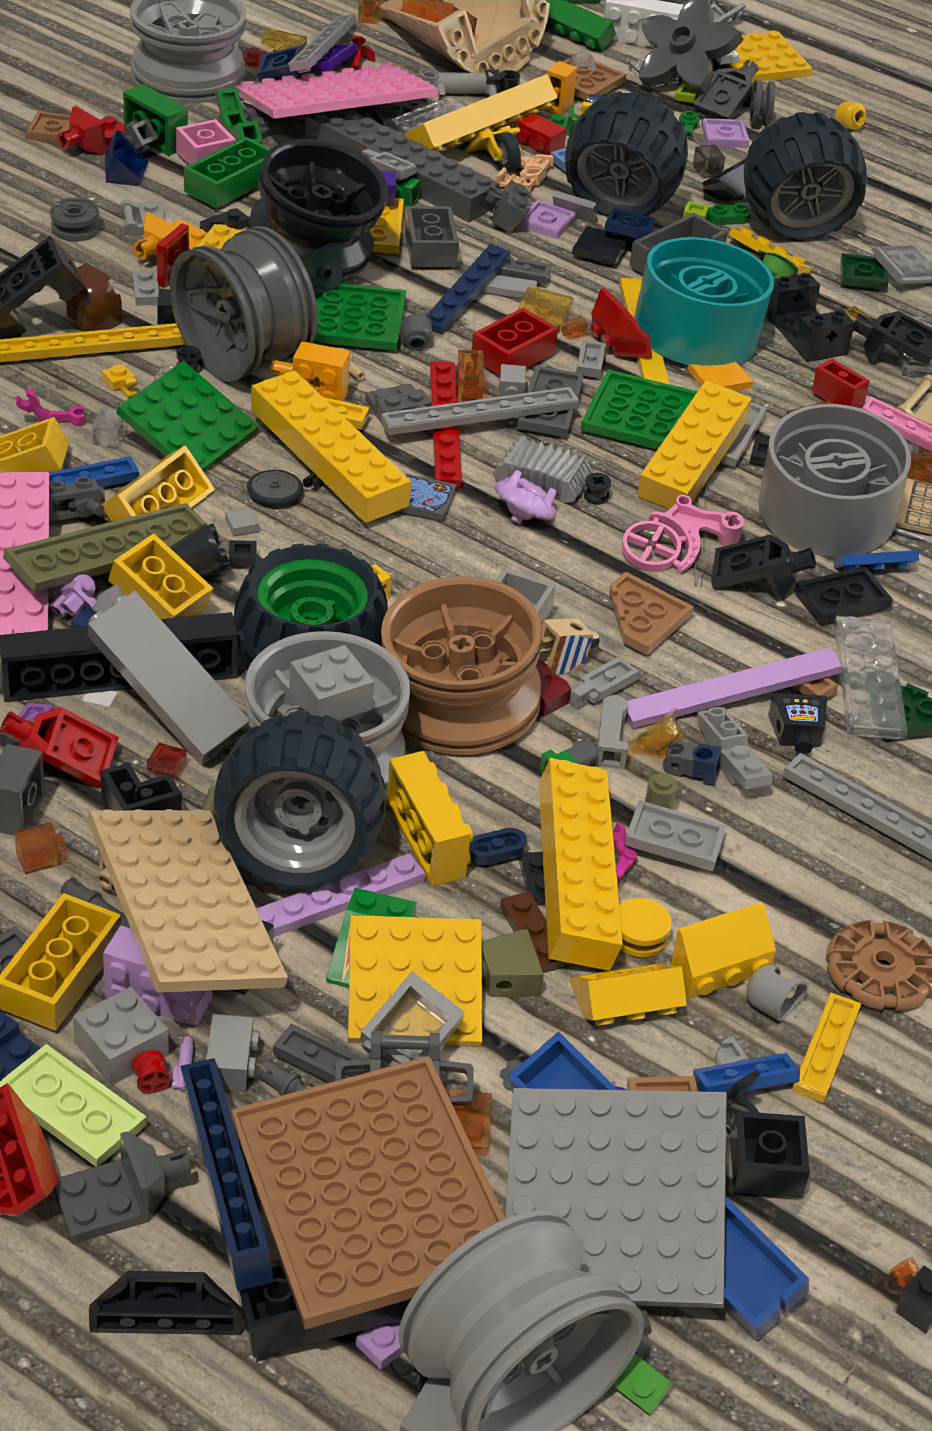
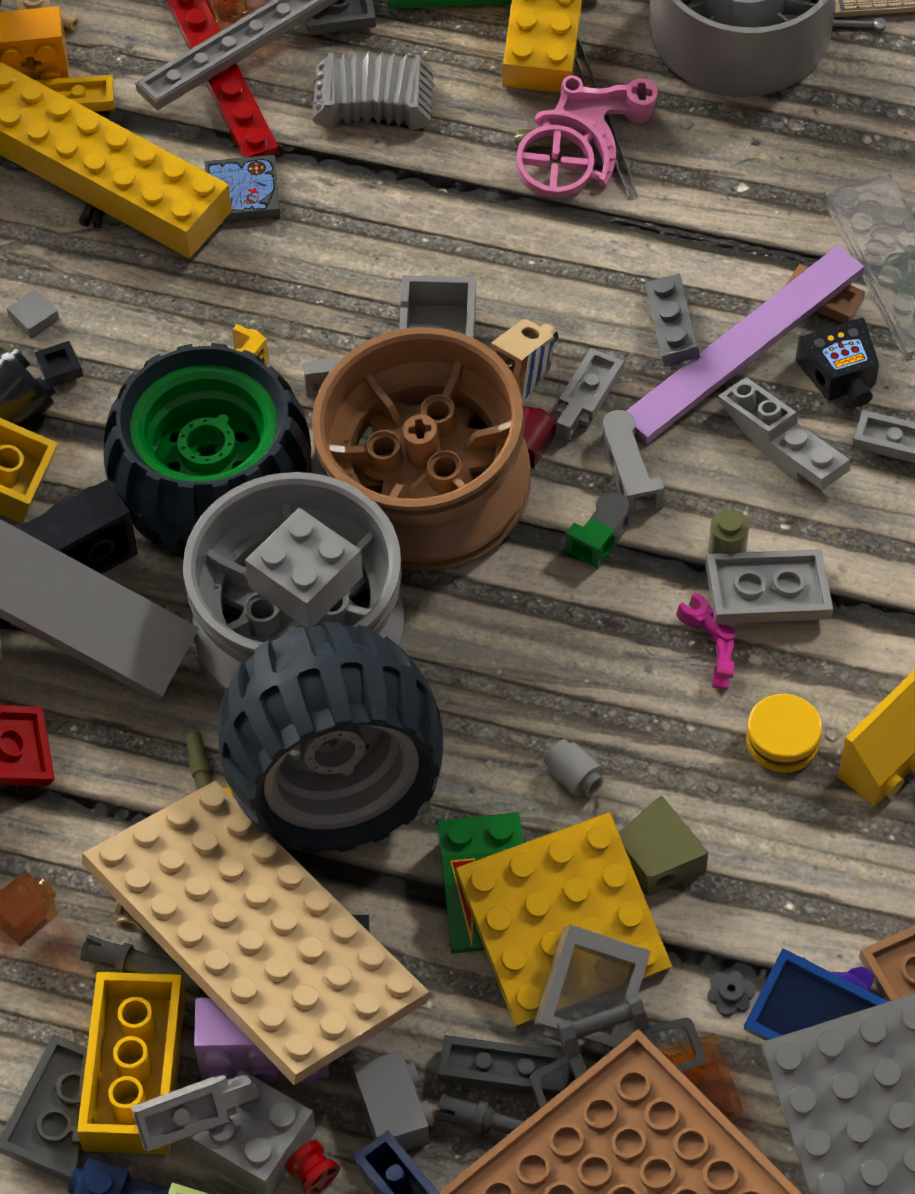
camera: 15 degrees left, 15 degrees up
black brick [100,762,182,811] -> none
clear red plate [147,742,187,778] -> none
lavender piece [172,1036,194,1090] -> none
dark grey wheel [247,470,303,505] -> none
lavender plate [256,853,425,937] -> none
dark grey plate [365,384,432,427] -> none
yellow brick [386,751,473,886] -> none
dark blue plate [469,828,527,865] -> none
lavender piece [495,470,556,524] -> none
reddish brown plate [500,891,567,973] -> none
black plate [519,851,546,905] -> none
yellow brick [539,758,623,971] -> none
yellow slope [570,963,687,1025] -> none
black wheel [584,473,611,505] -> none
medium nougat plate [609,572,694,655] -> none
clear yellow piece [625,708,685,756] -> none
leg [663,741,722,786] -> none
black plate [711,534,816,601] -> none
black plate [794,566,893,624] -> none
blue plate [834,550,919,571] -> none
none -> light grey hinge [131,1074,257,1152]
none -> light grey brick [544,739,604,798]
none -> dark grey plate [645,273,700,367]

